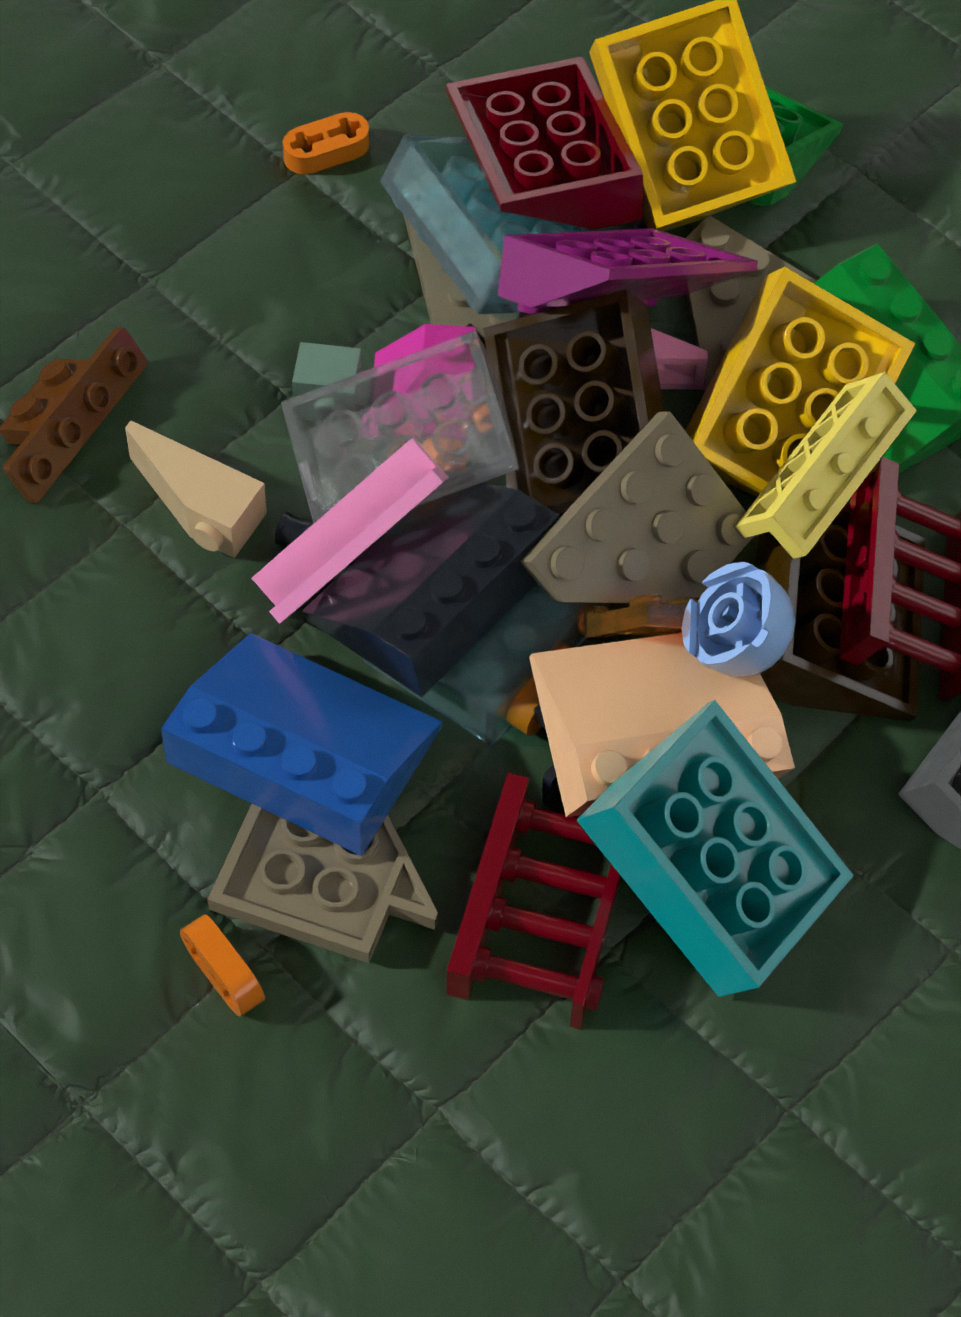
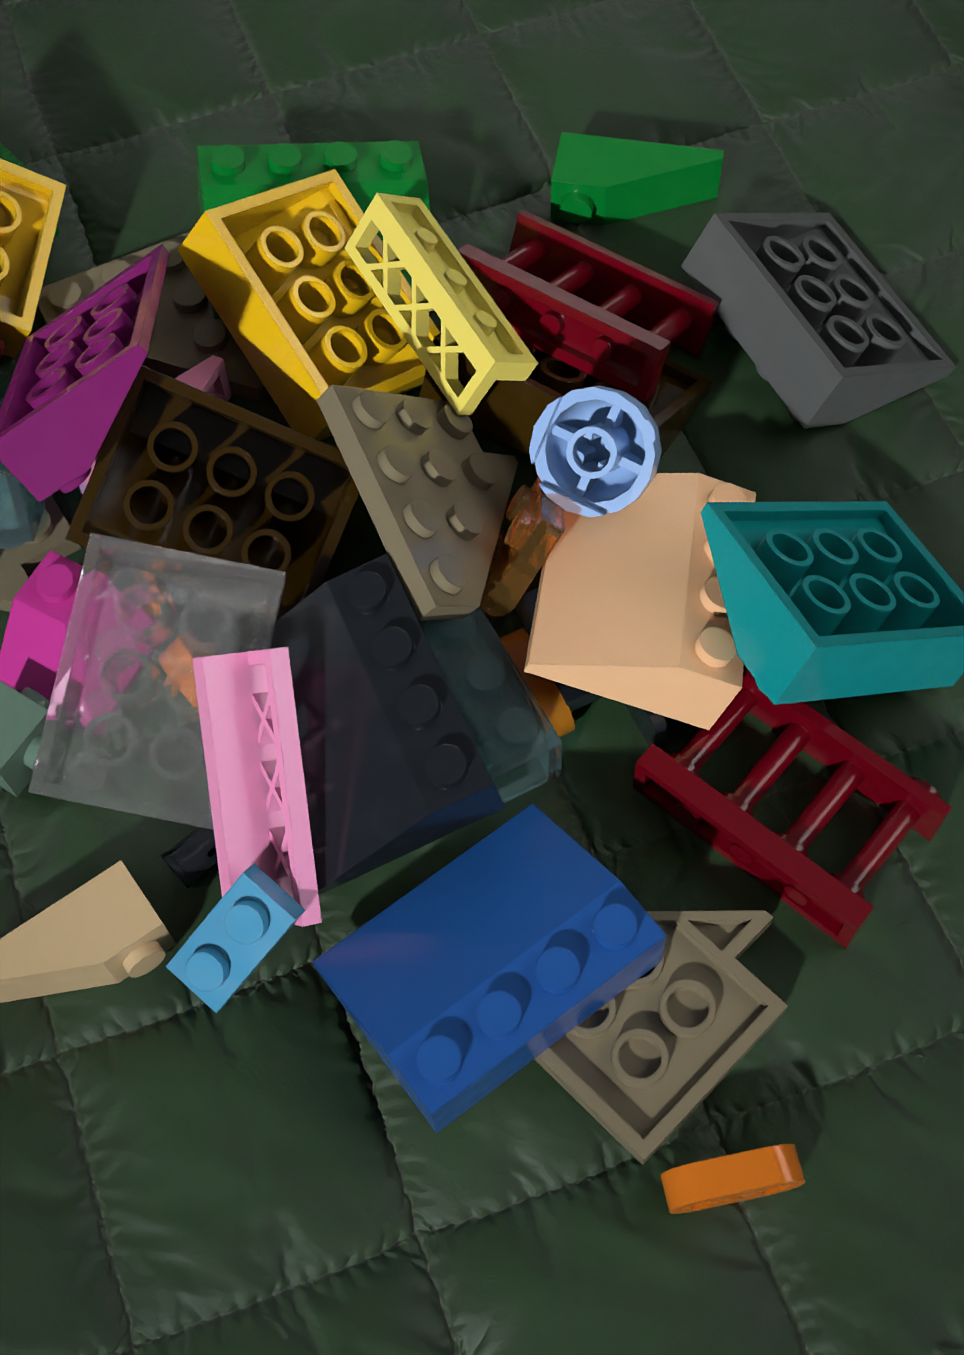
camera: 60 degrees left, 5 degrees up
none -> dark azure plate [166,864,306,1013]

